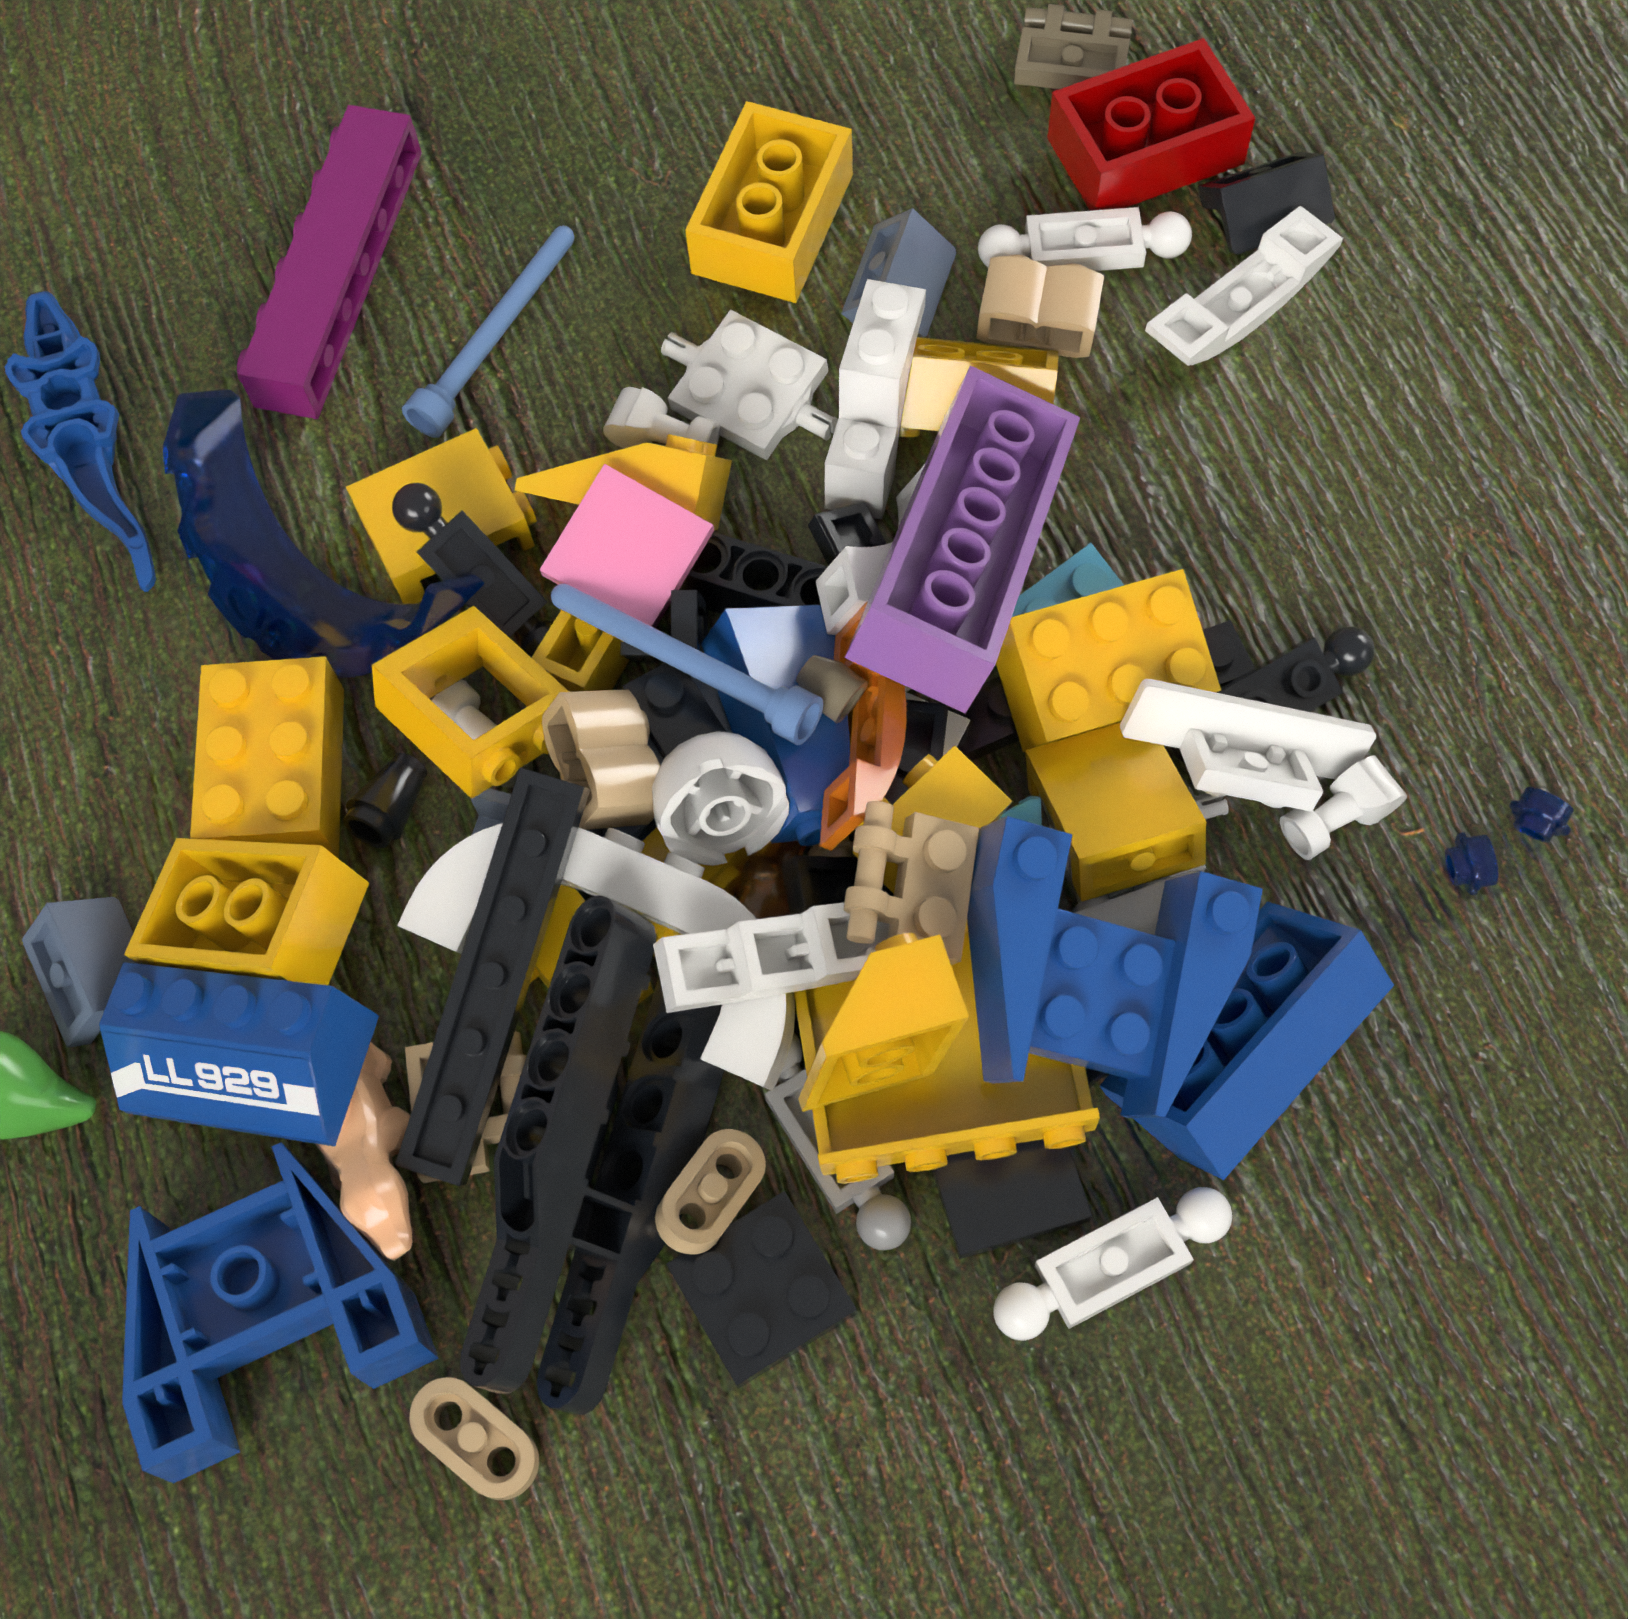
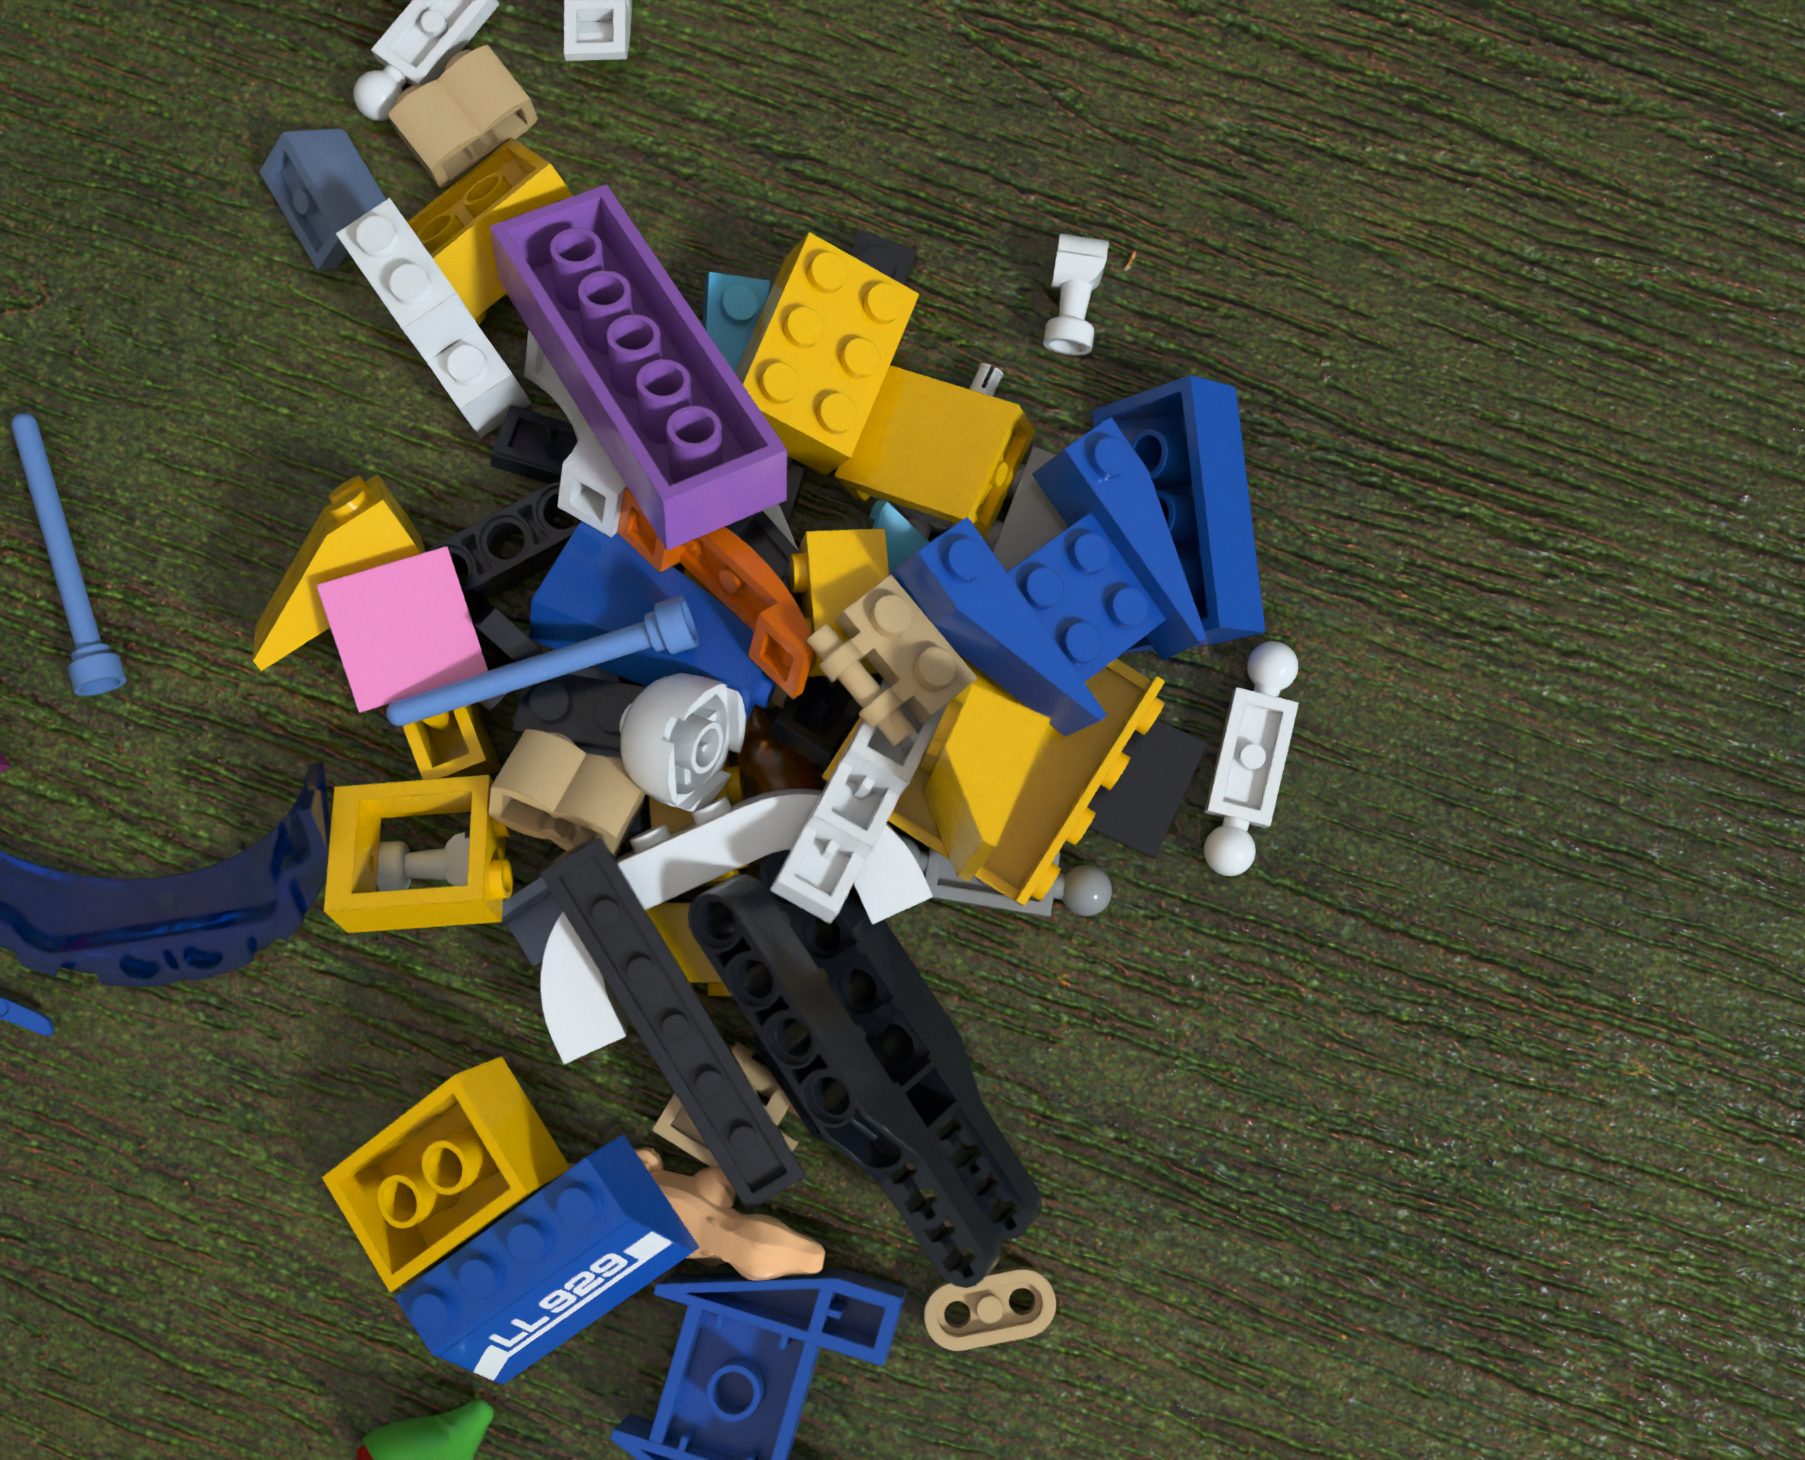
camera: 50 degrees left, 15 degrees up
sand blue panel [22,897,138,1048] -> none
yellow brick [190,656,344,859] -> none
black cone [343,753,427,848] -> none
yellow panel [346,428,537,608] -> none
black plate [392,483,553,658] -> none
white leg [603,387,720,448] -> none
tan plate [655,1129,766,1255] -> none
white plate [661,309,838,460] -> none
black plate [666,1191,857,1389] -> none
yellow brick [685,101,853,303] -> none
dark tan hose [796,655,868,724] -> none
white bracket [1120,679,1376,812] -> none
black plate [1171,626,1375,763] -> none
clear blue plate [1445,832,1498,896] -> none
clear blue plate [1509,787,1574,843] -> none

